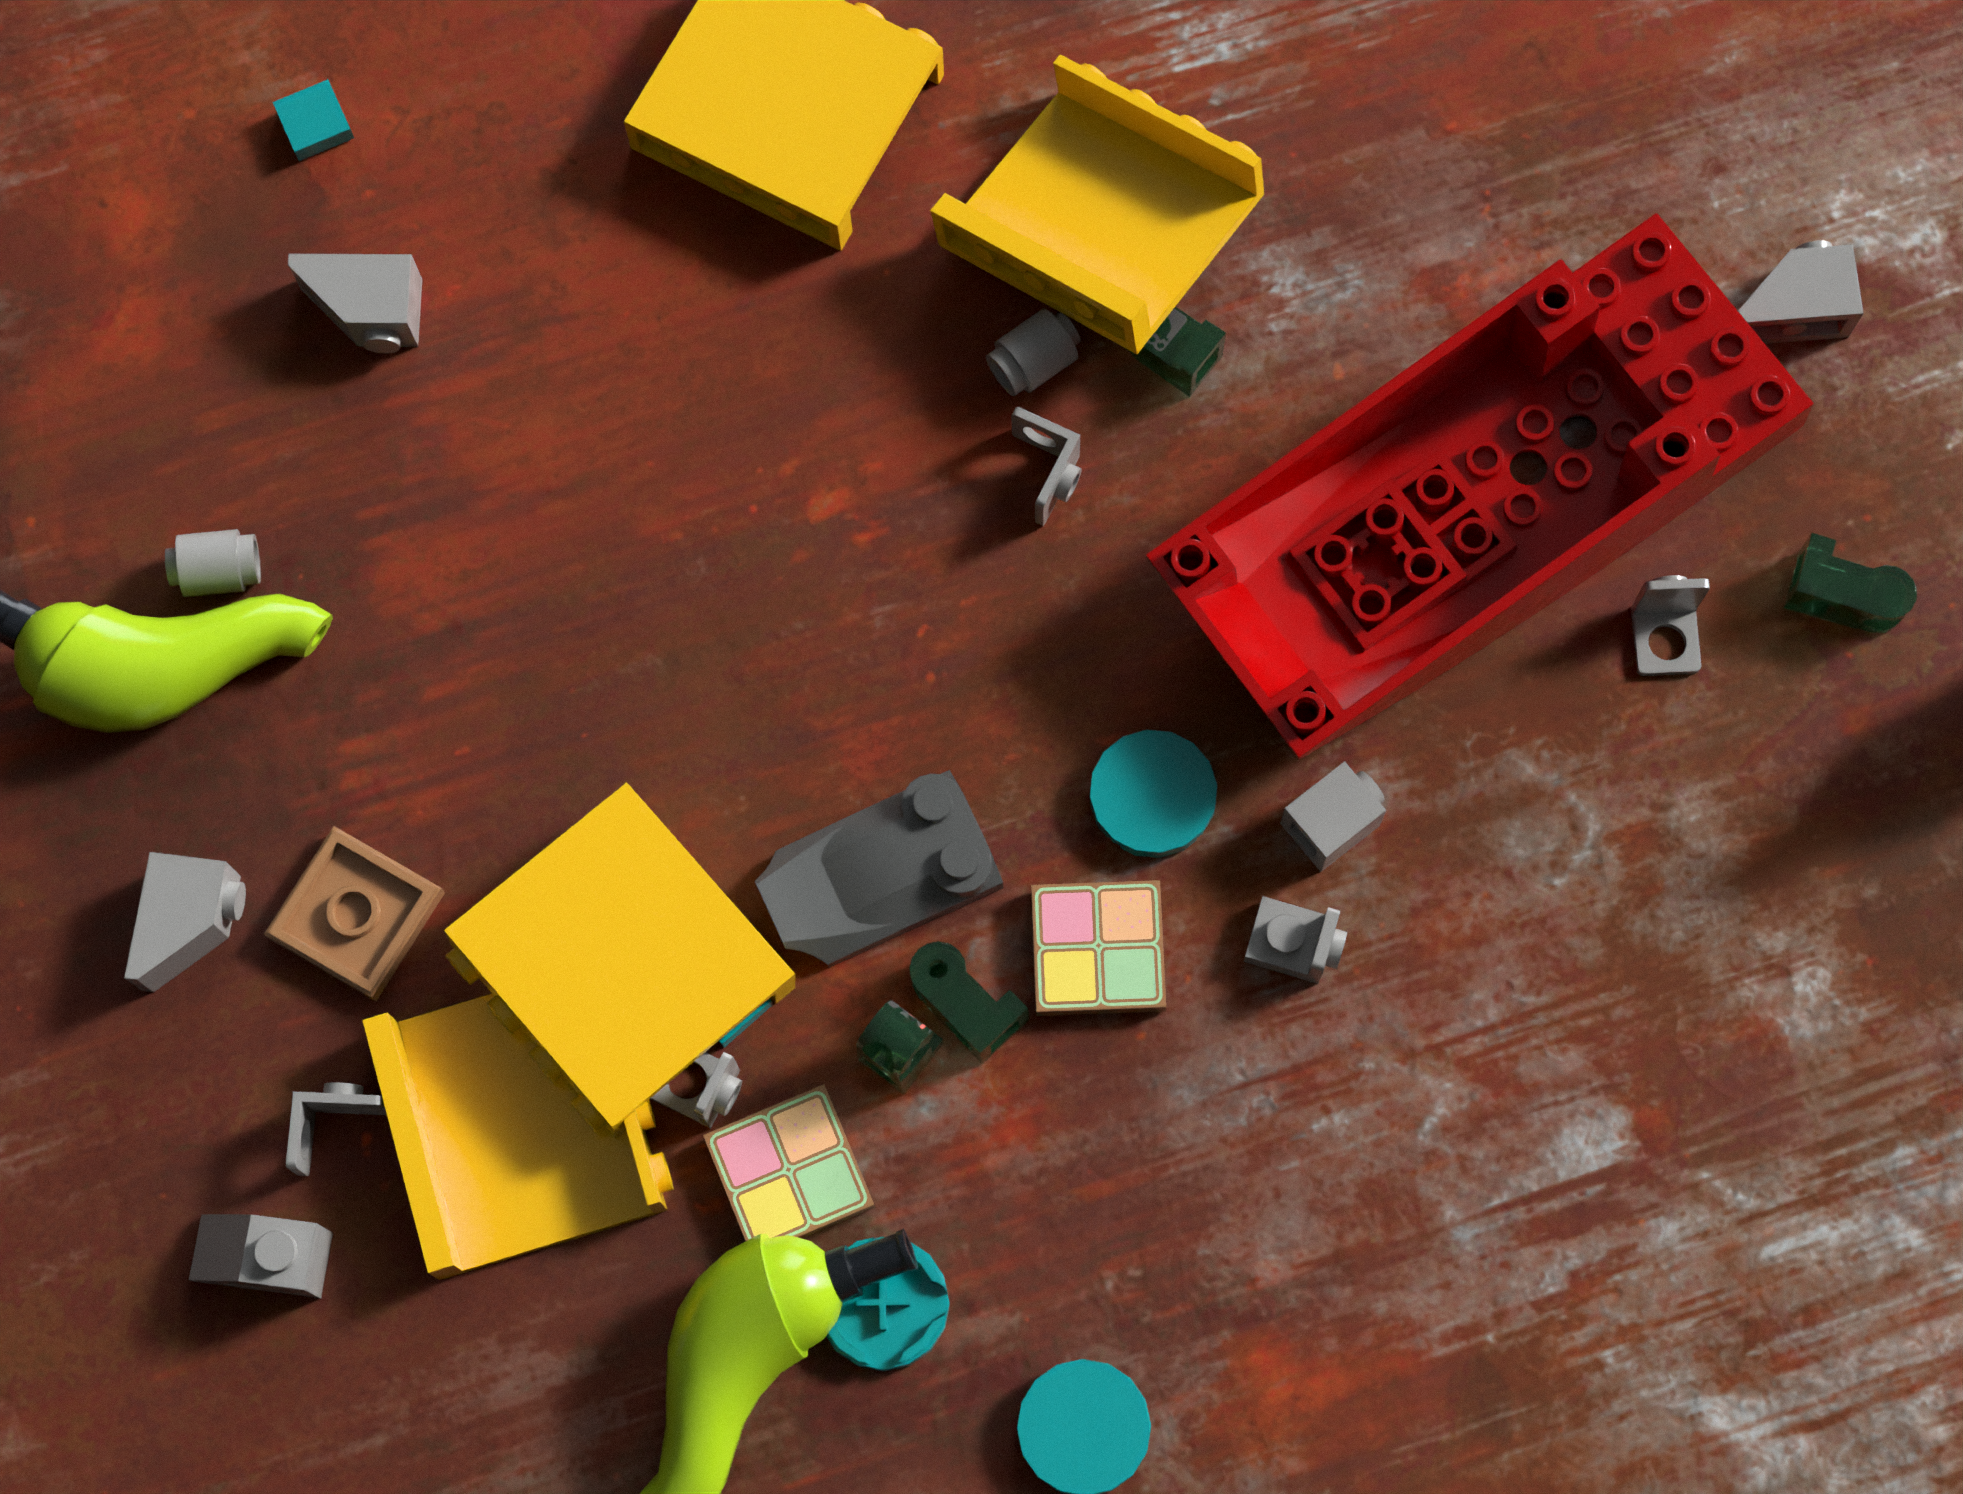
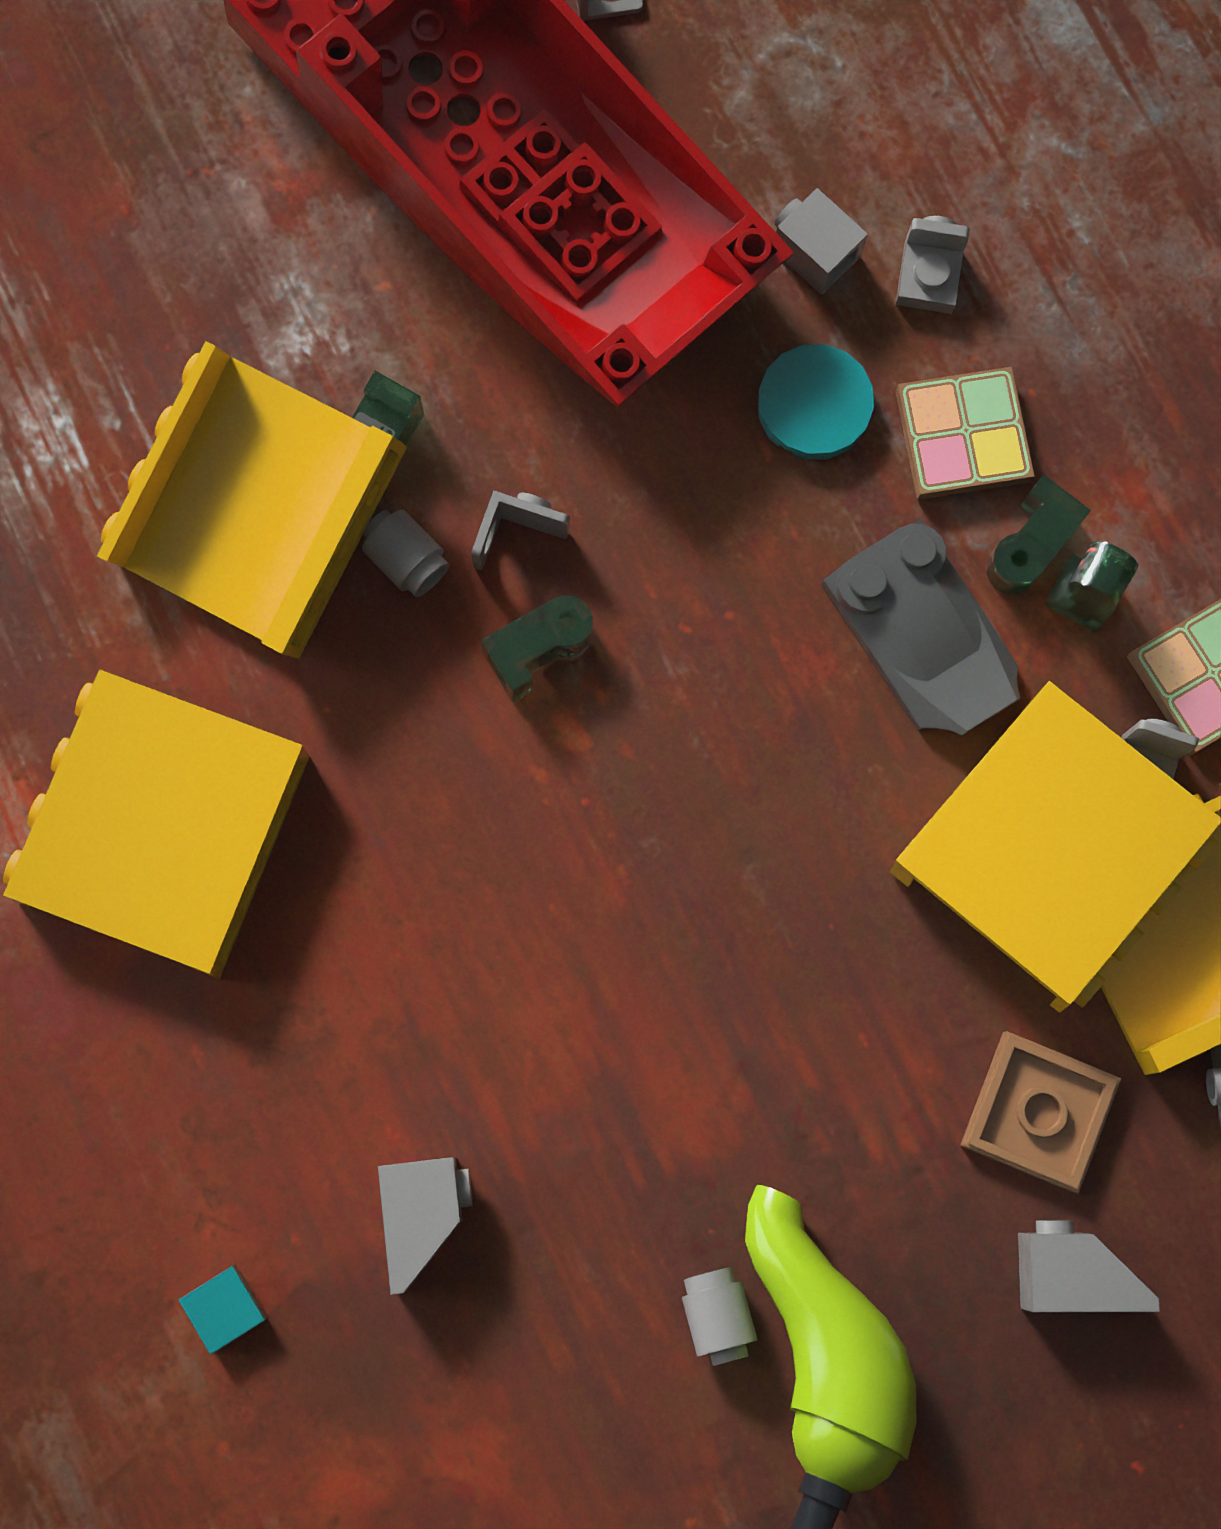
camera: 105 degrees left, 5 degrees up
none -> clear green leg [481,596,593,703]

